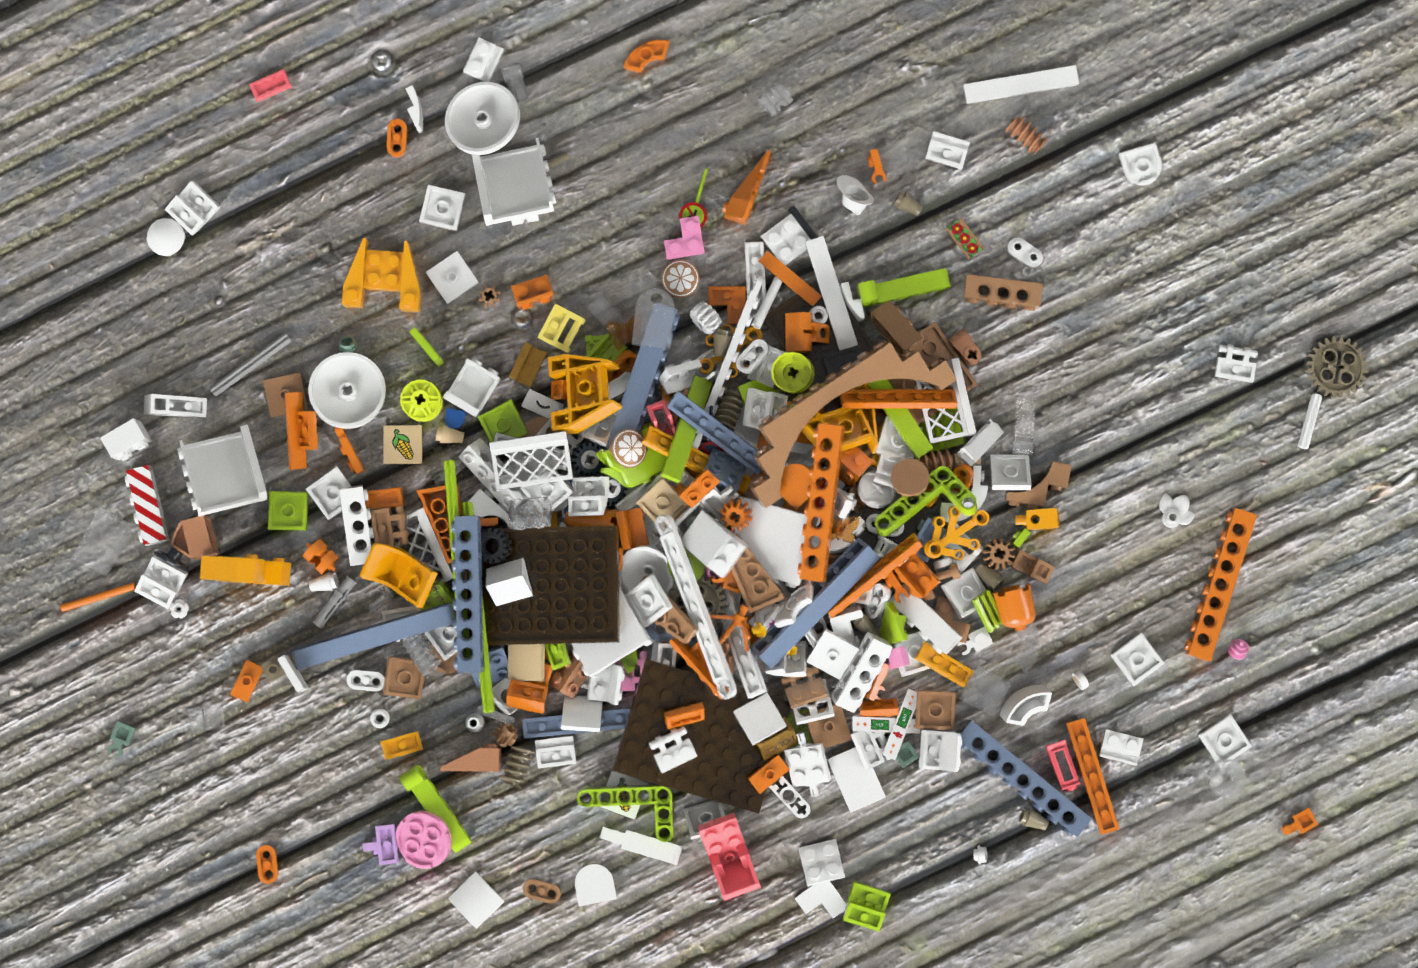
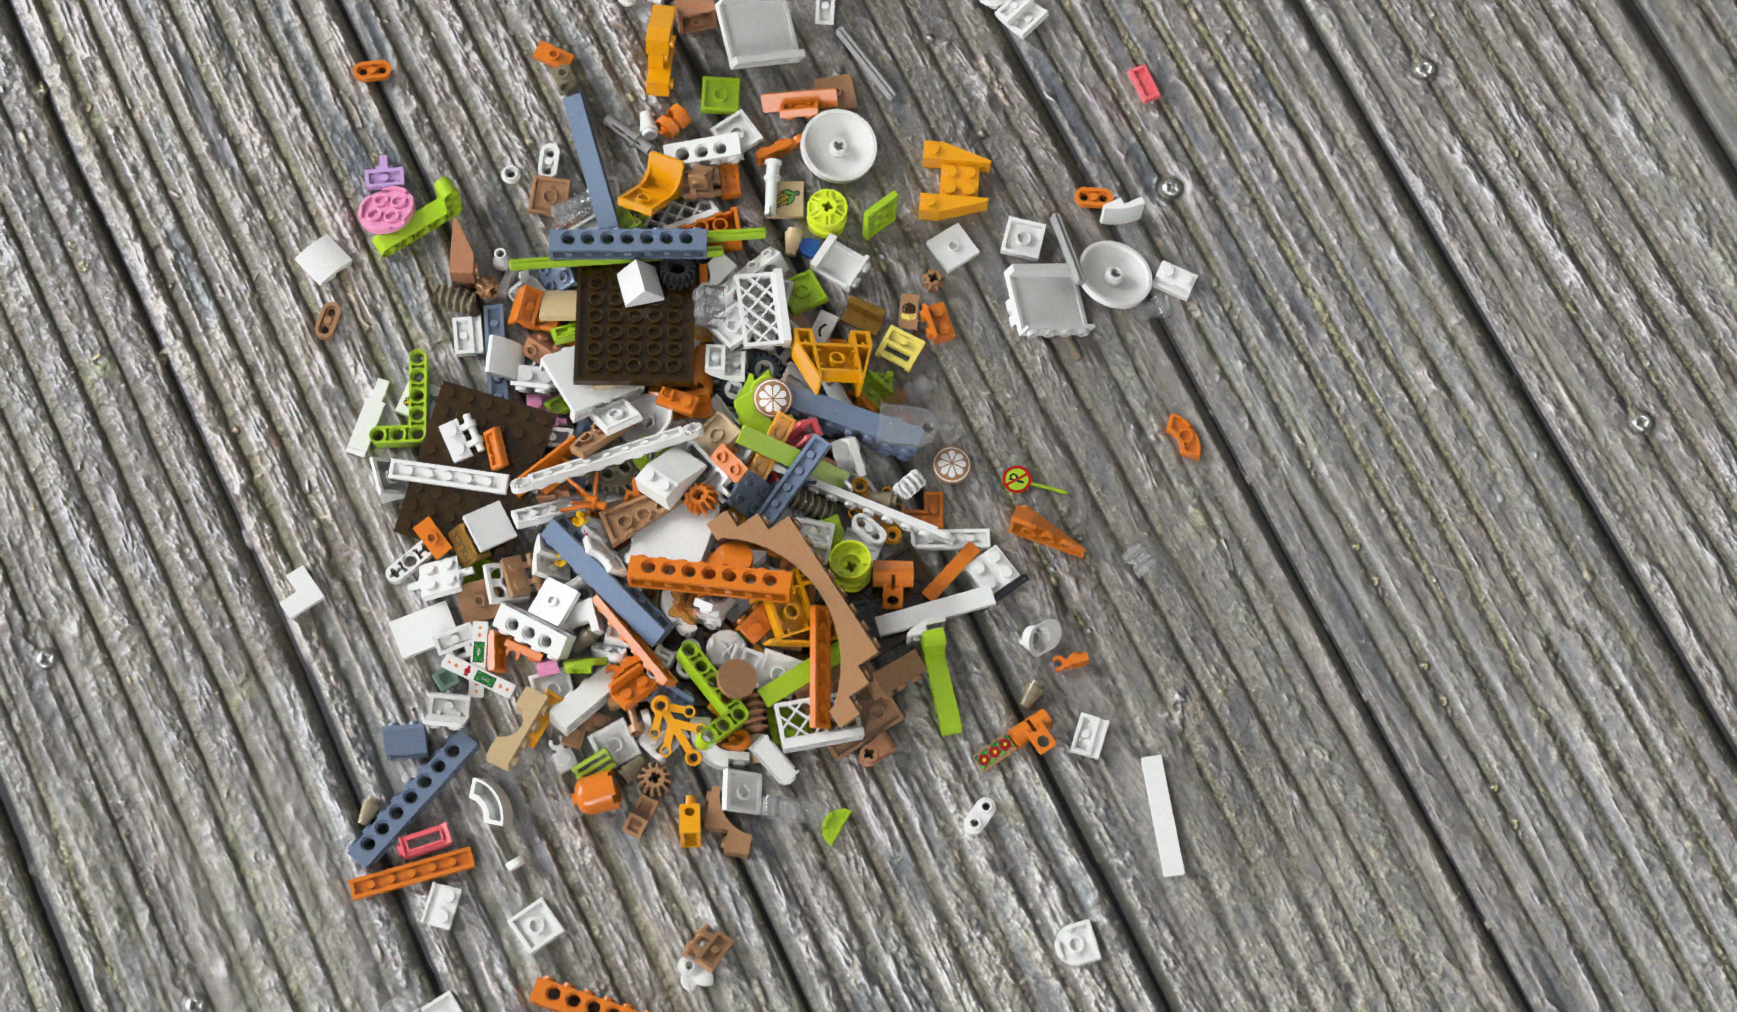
camera: 85 degrees right, 15 degrees down
white tile [278,655,309,692] -> none
sand green plate [338,336,358,352] -> none
light orange plate [380,731,423,760] -> none
white tile [575,864,617,906] -> none
bright pink plate [664,216,705,260] -> none
coral bracket [697,813,761,901] -> none
white piece [752,276,782,329] -> none
white plate [798,839,845,886] -> none
white plate [810,306,828,324] -> none
lime slope [843,881,891,932] -> none
medium nougat plate [915,690,956,730] -> none
medium nougat brick [963,274,1043,311] -> none
white plate [974,845,987,864] -> none
nougat piece [1005,116,1048,156] -> none
lime plate [1011,528,1031,549] -> none
none -> sand blue slope [382,721,429,760]
none -> white tile [388,458,510,495]
none -> tan arch [486,686,550,772]
none -> orange plate [655,386,700,418]
none -> medium nougat plate [682,924,735,974]
none -> medium nougat bracket [688,164,713,190]
none -> white pin [764,158,782,218]
none -> lime tile [822,808,852,847]
none -> medium nougat tile [898,293,920,333]
none -> orange piece [1007,708,1056,755]
none -> light grey axle [1050,213,1086,286]

